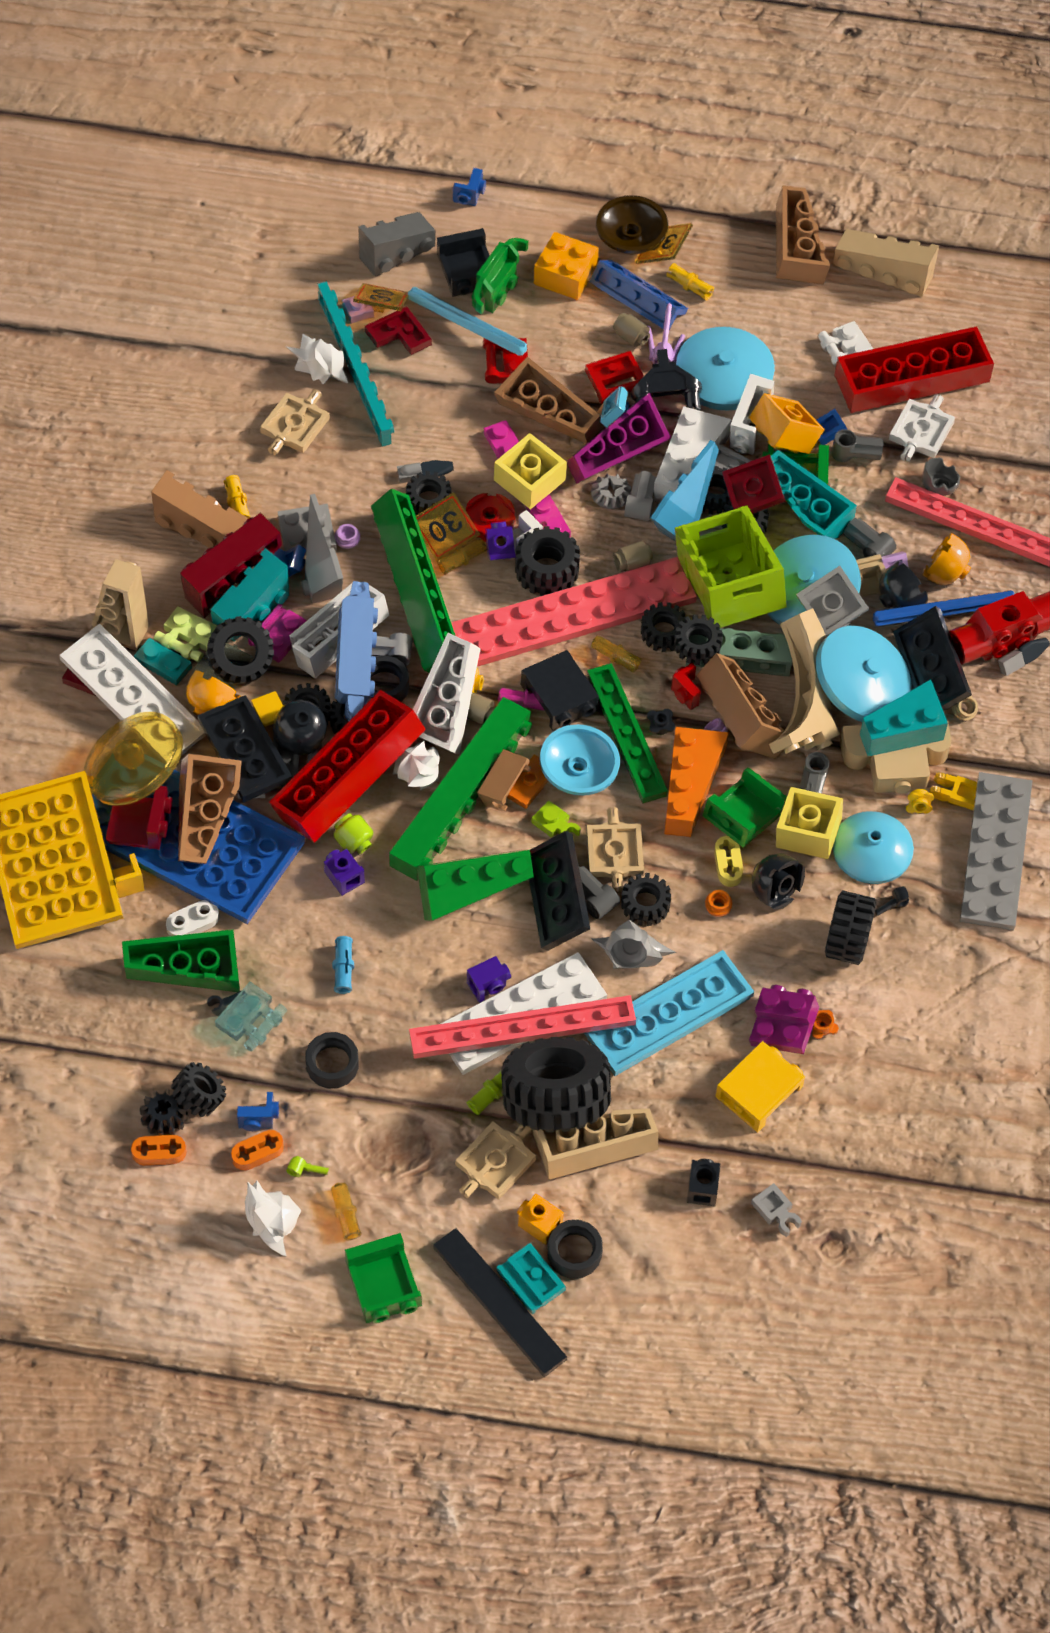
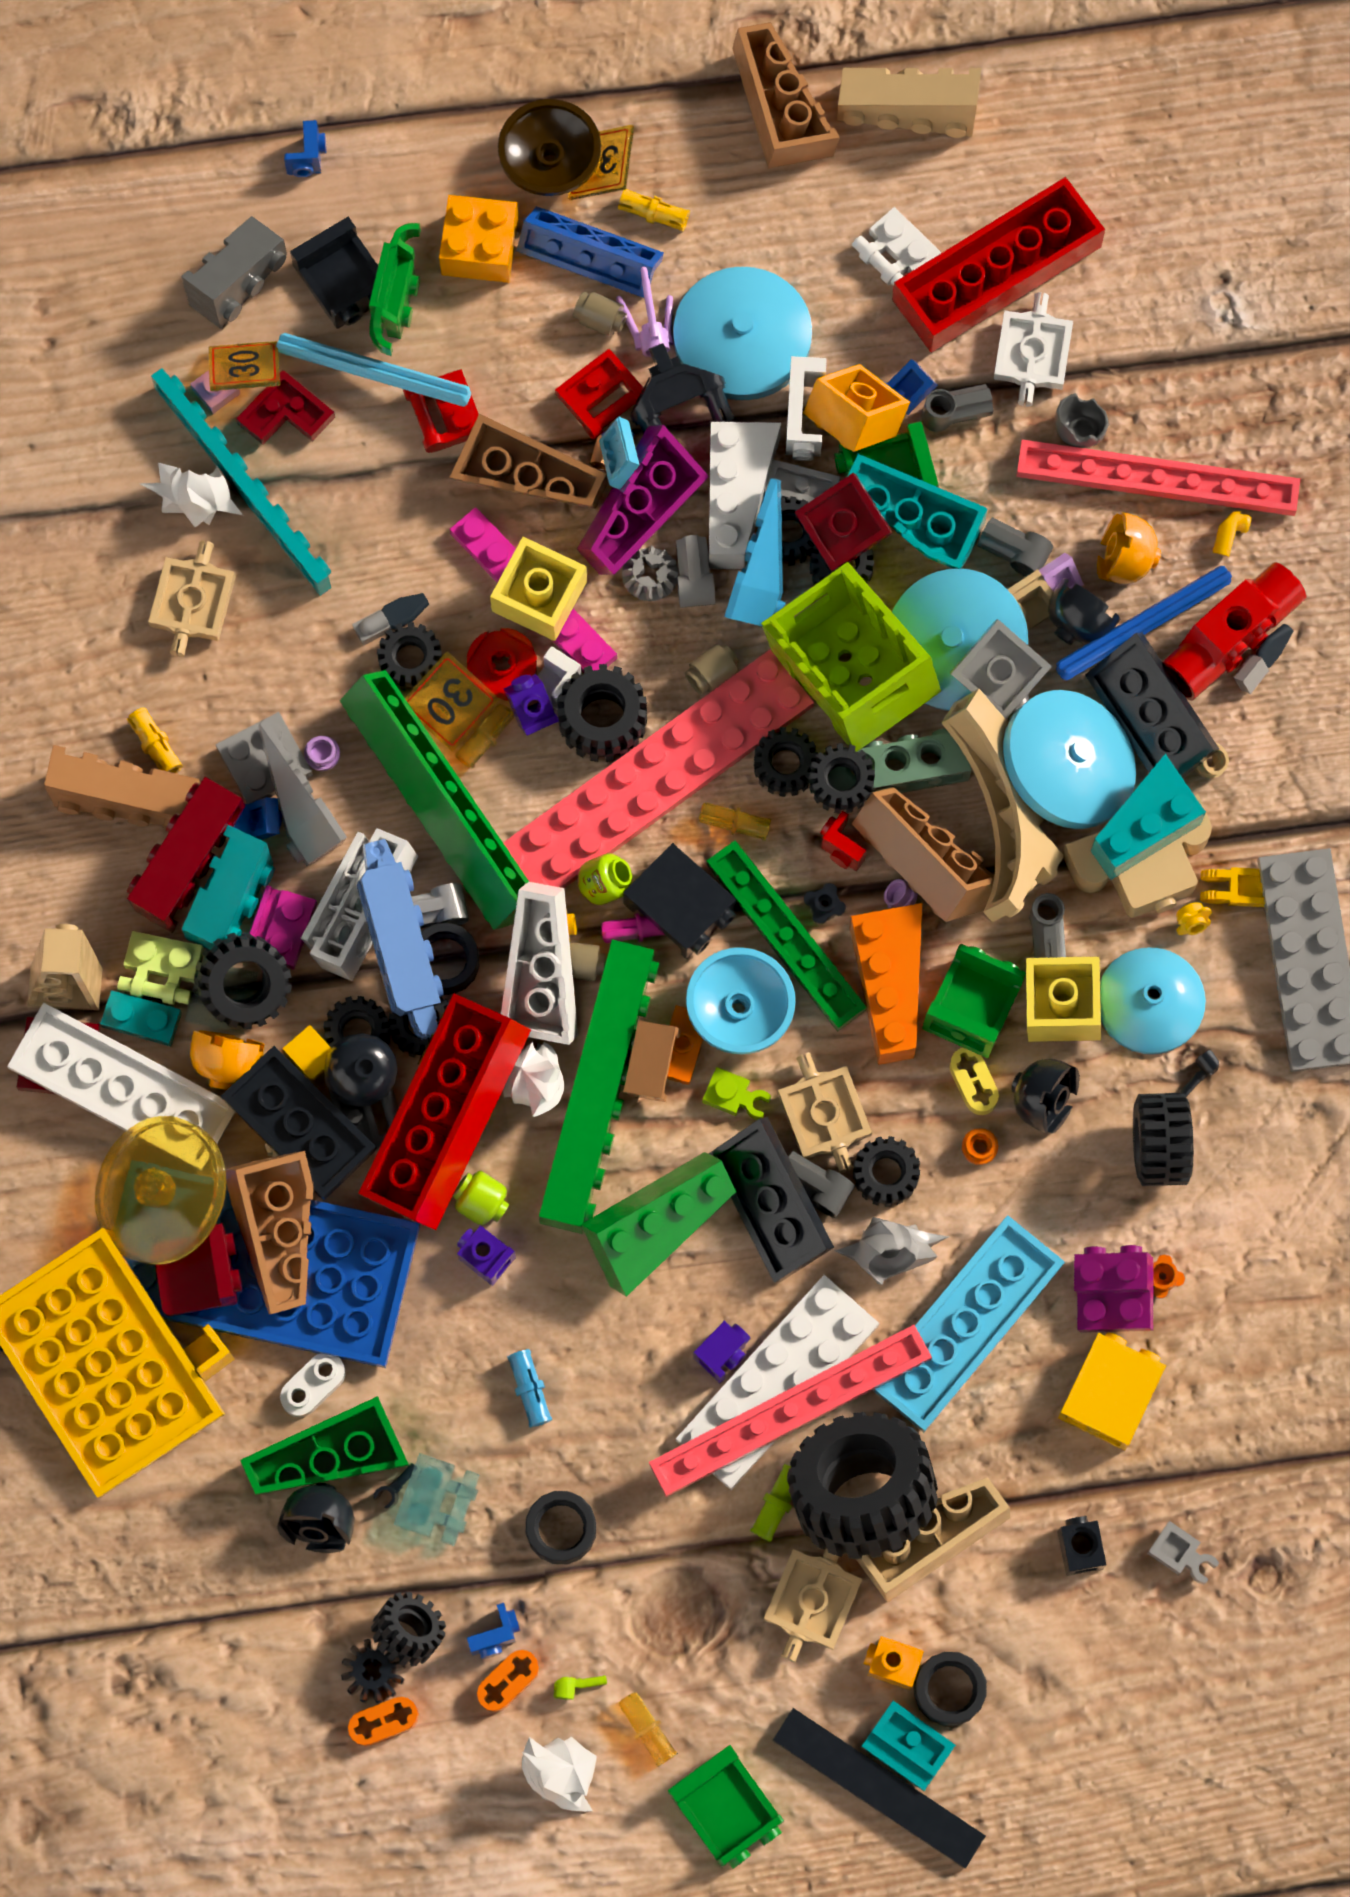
camera: 15 degrees left, 15 degrees up
none -> black cylinder [277,1483,355,1553]
none -> lime head [578,853,632,905]
none -> yellow arm [1212,511,1252,557]

